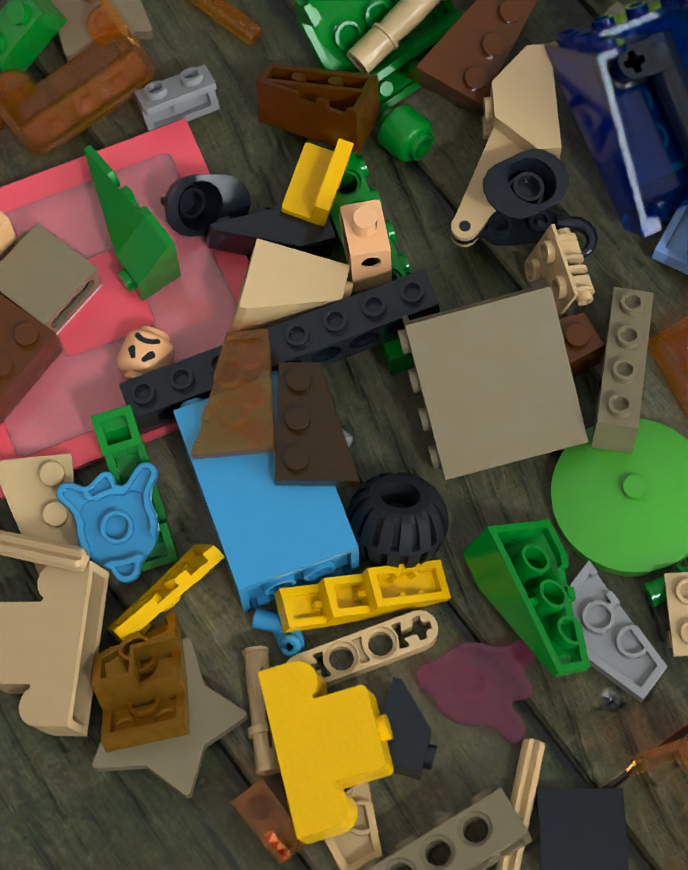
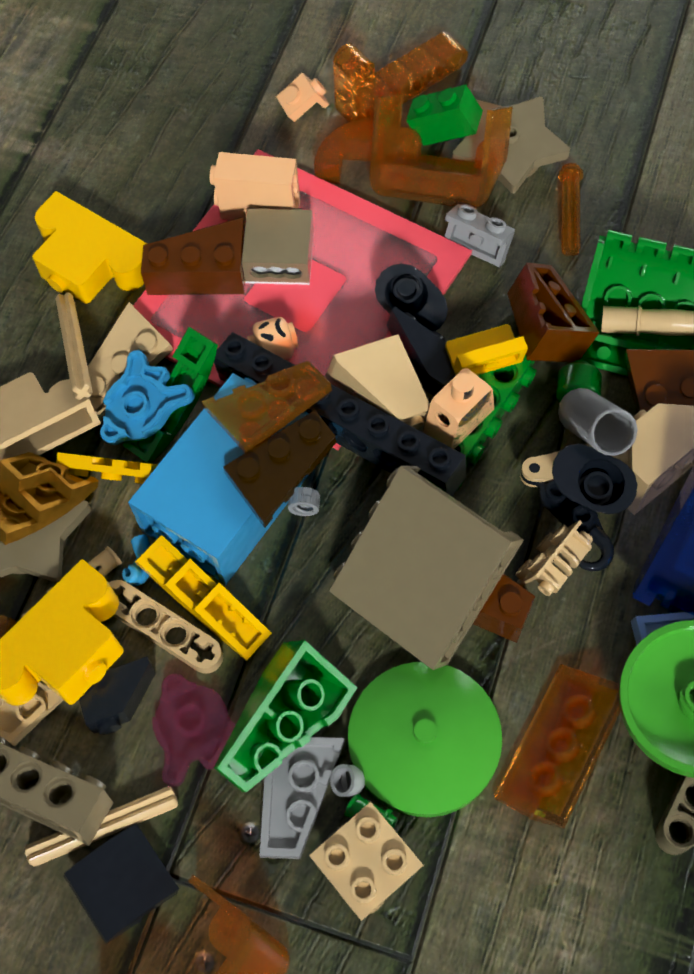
camera: 55 degrees right, 5 degrees down
green wedge [84,145,182,301] -> none
black wheel [346,472,449,568] -> none
dark tan brick [591,287,654,453] -> none
none -> light grey hinge [330,764,365,797]
none -> light grey piece [558,388,638,456]

